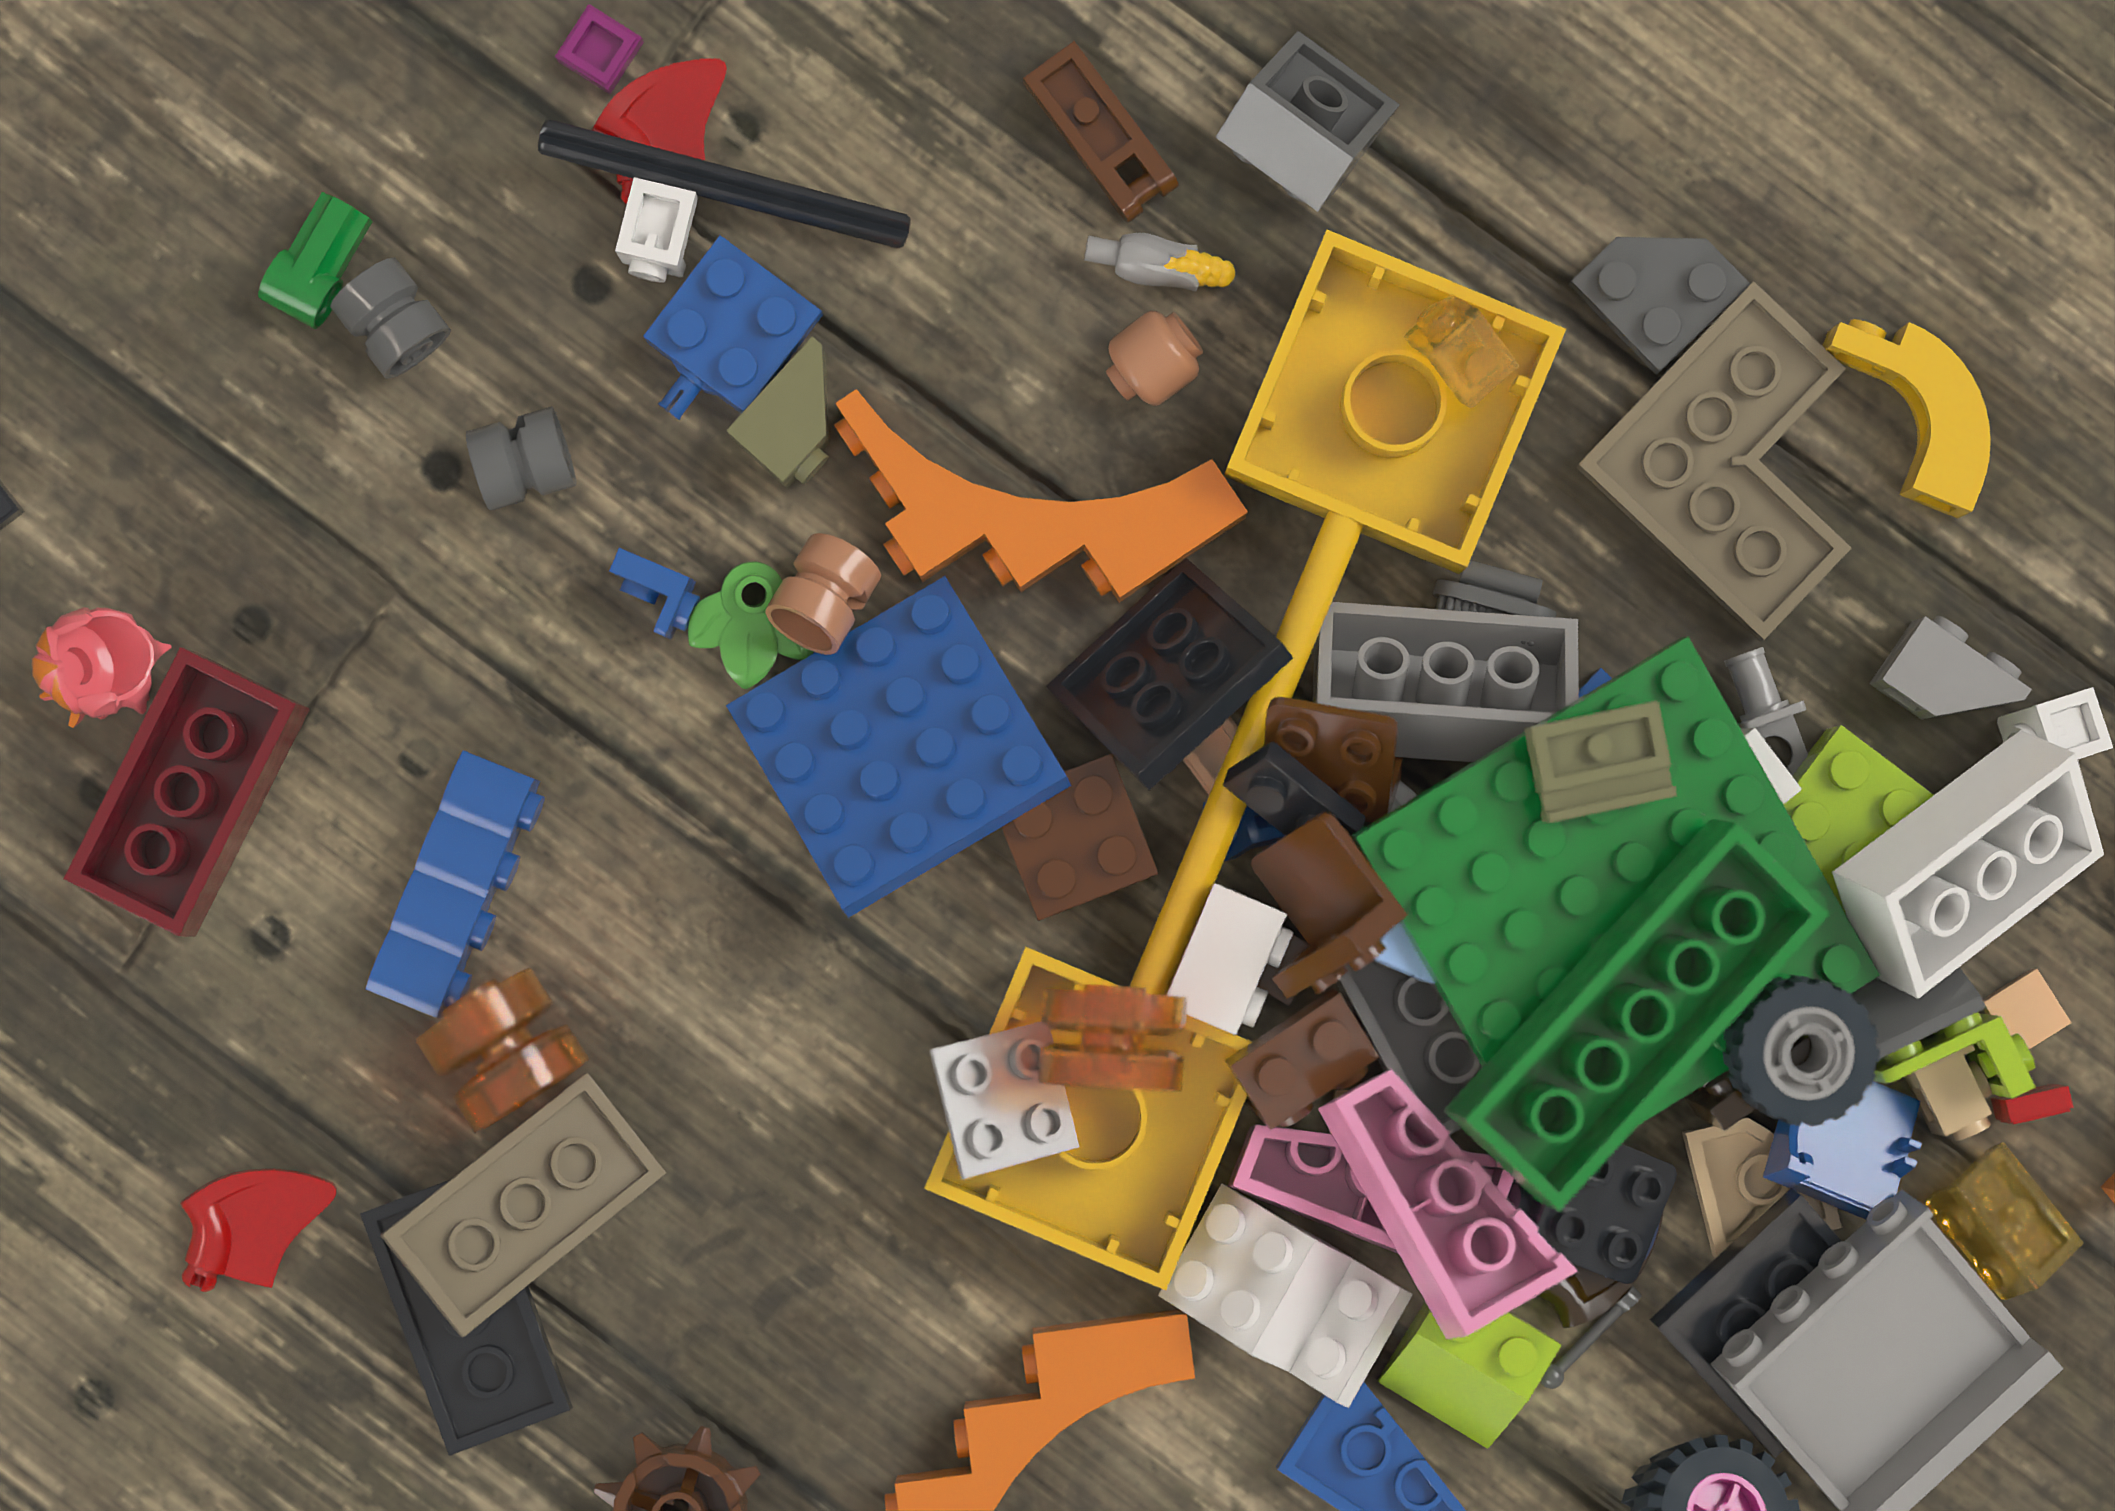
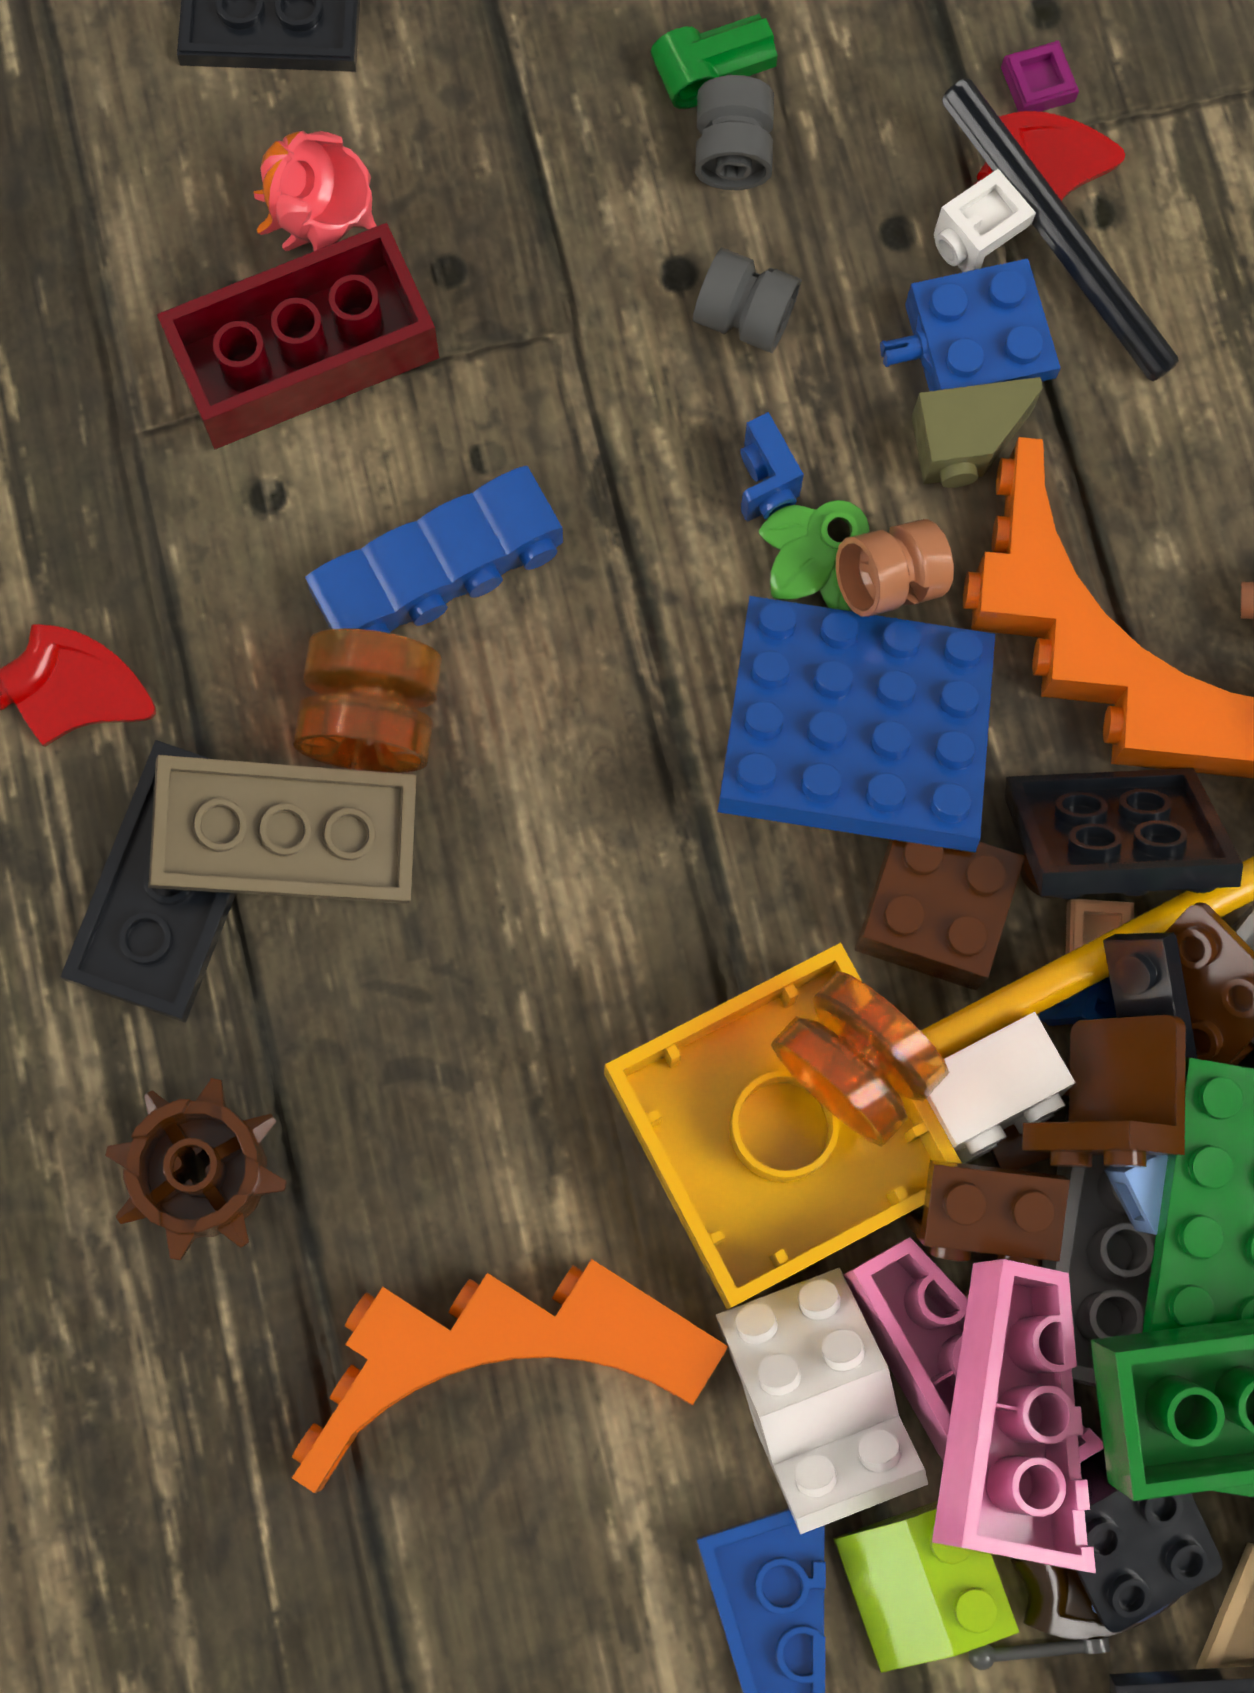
camera: 35 degrees right, 10 degrees down
light grey hinge [929,1020,1080,1179] -> none

